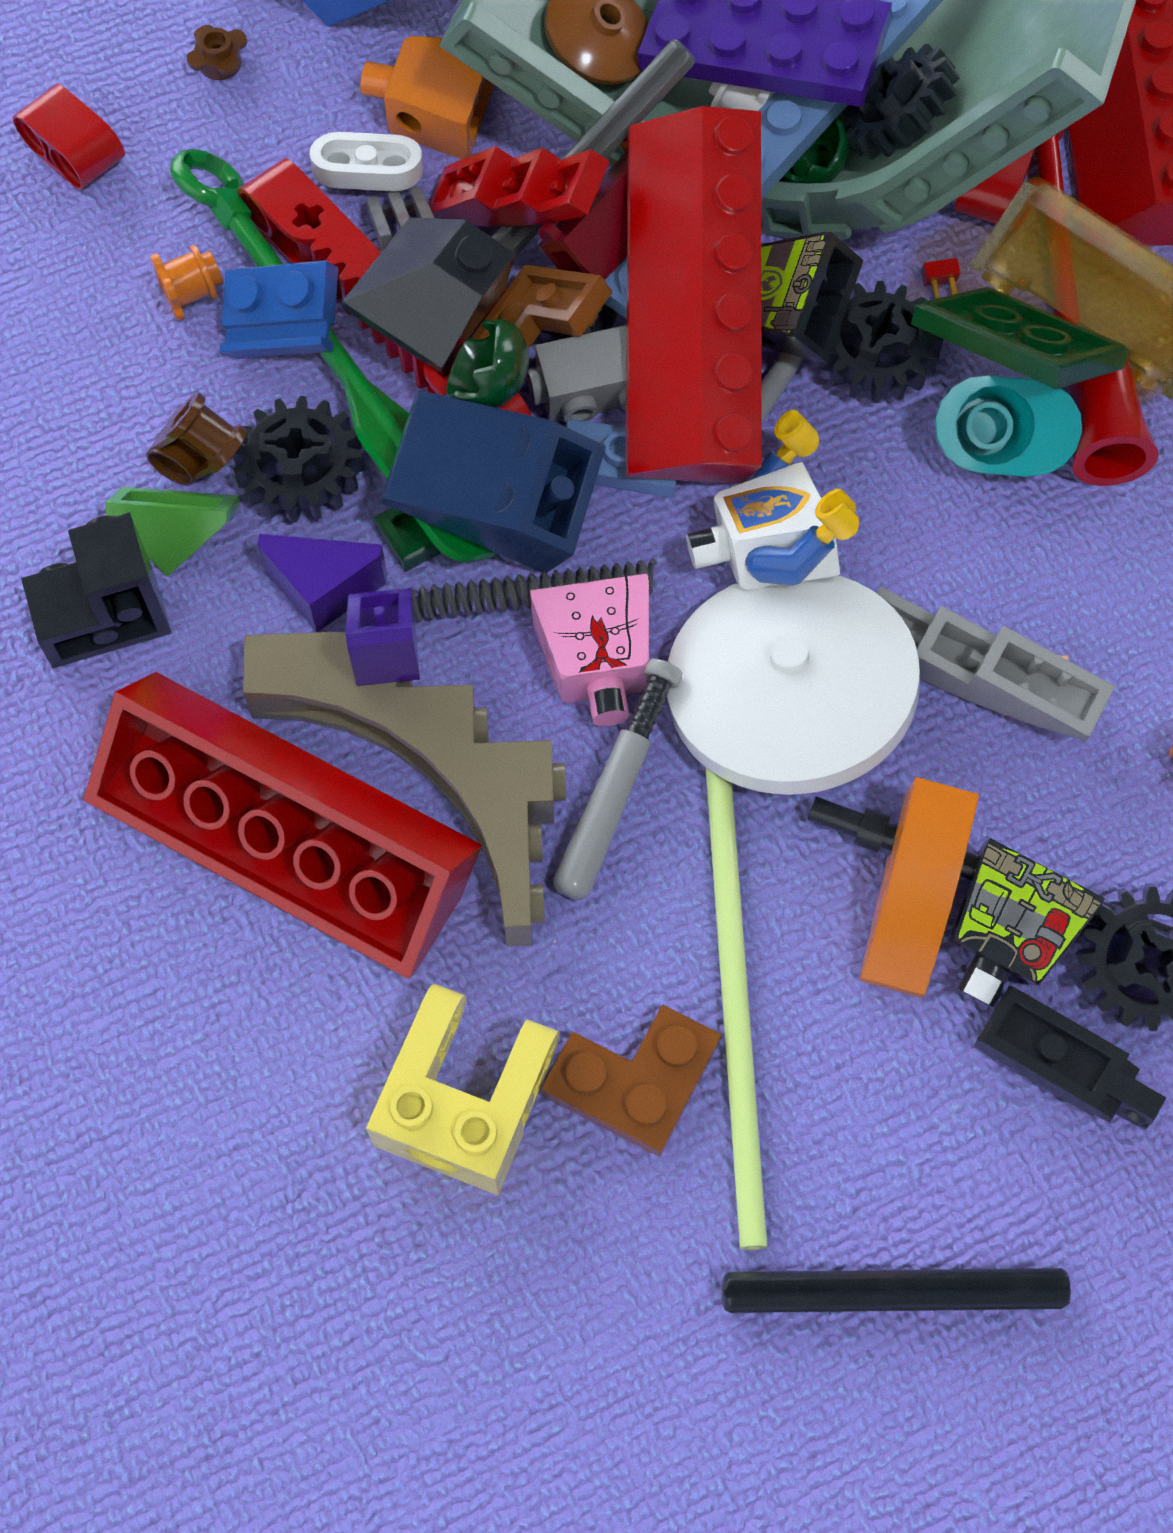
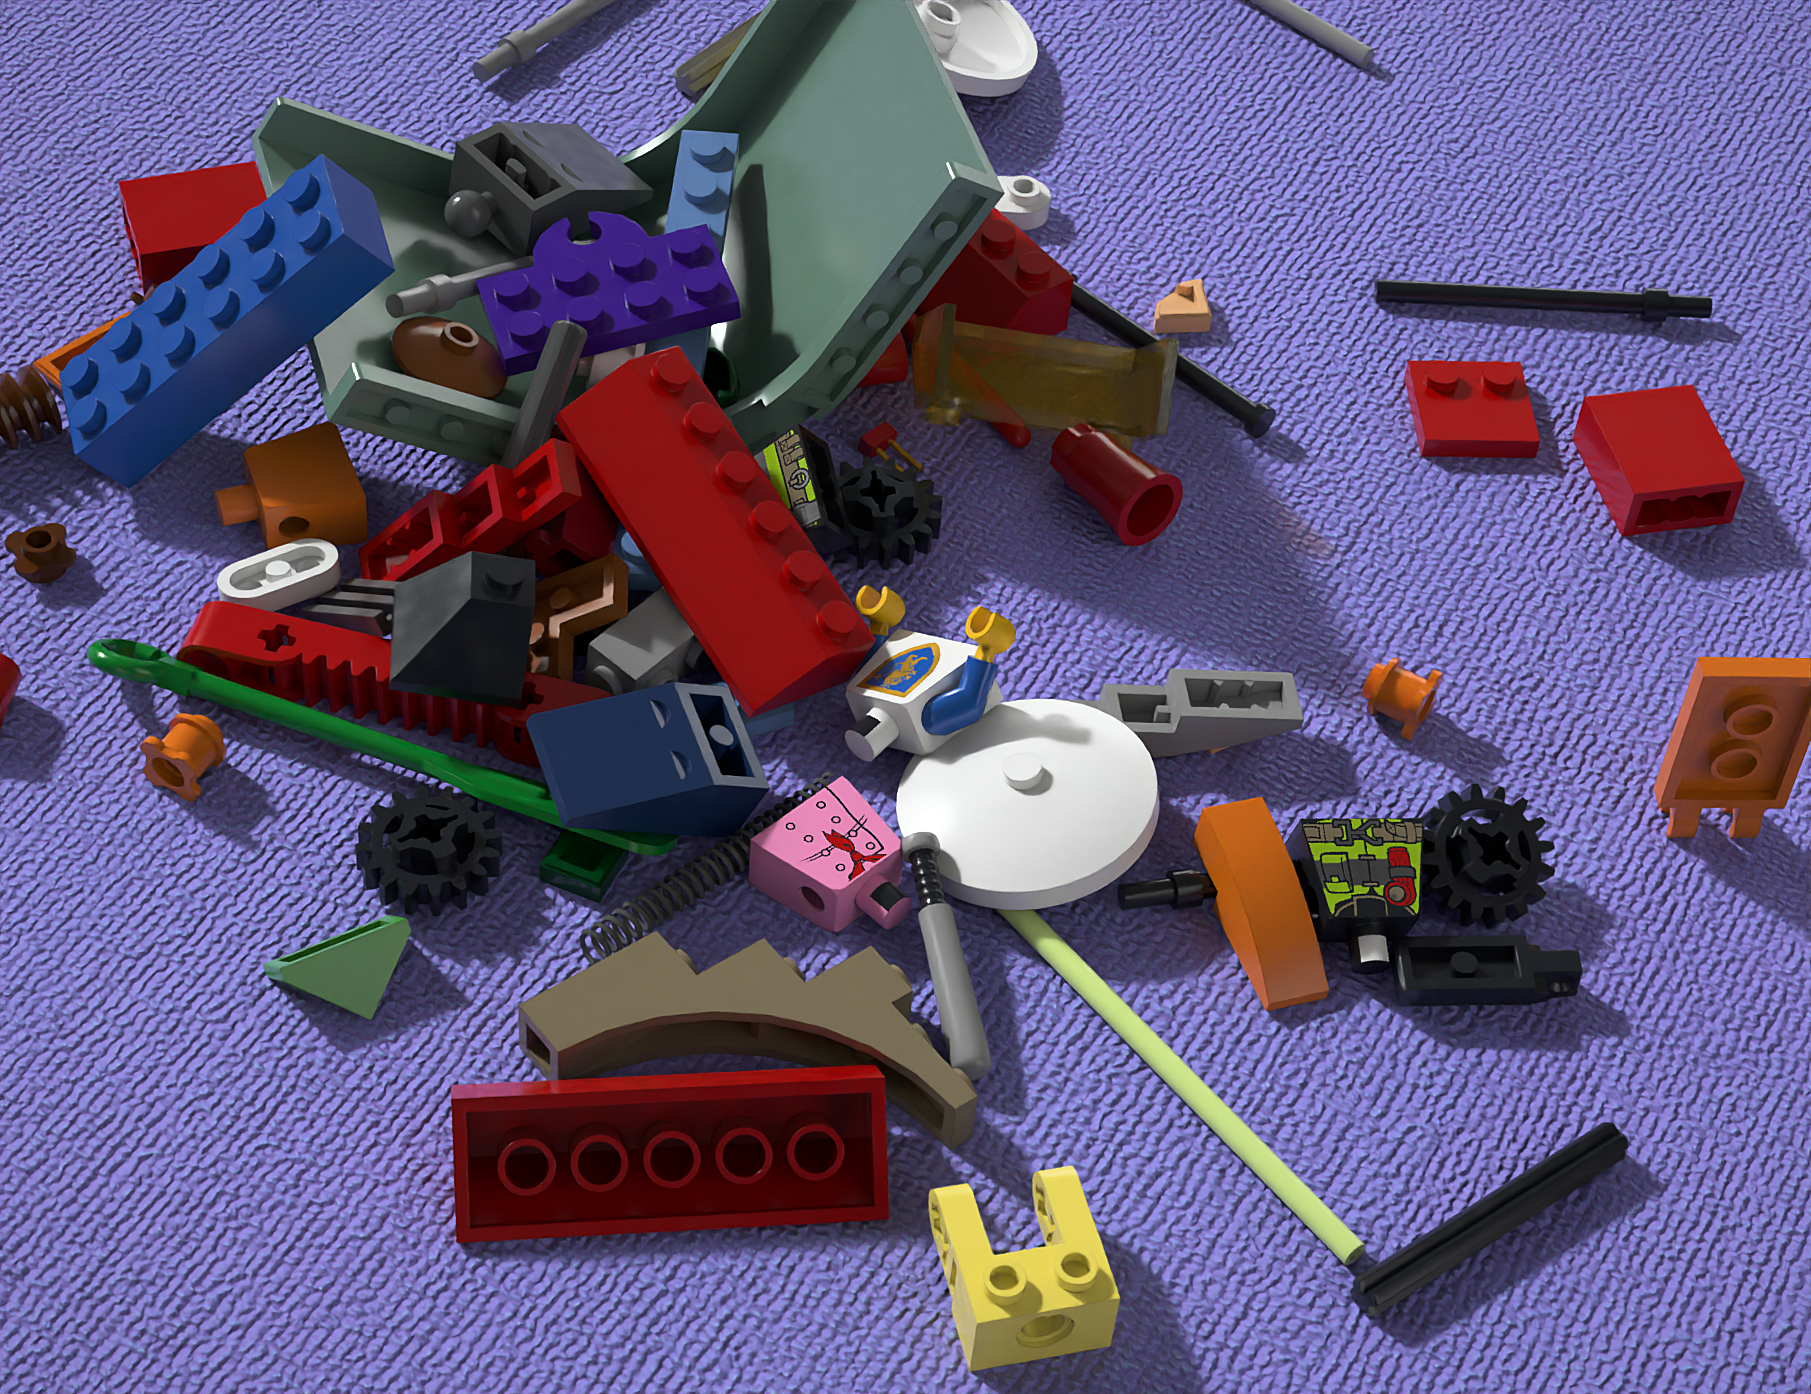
camera: 40 degrees left, 20 degrees down
black brick [21,512,172,669] -> none
reddish brown piece [146,392,247,485] -> none
blue plate [220,261,338,358] -> none
dark purple slope [258,533,387,632] -> none
dark purple slope [345,588,420,686] -> none
dark green hair [446,319,529,409] -> none
dark orange plate [541,1004,722,1157] -> none
black gear [842,44,960,160] -> none
dark green tile [911,287,1130,389] -> none
teal piece [935,376,1082,477] -> none

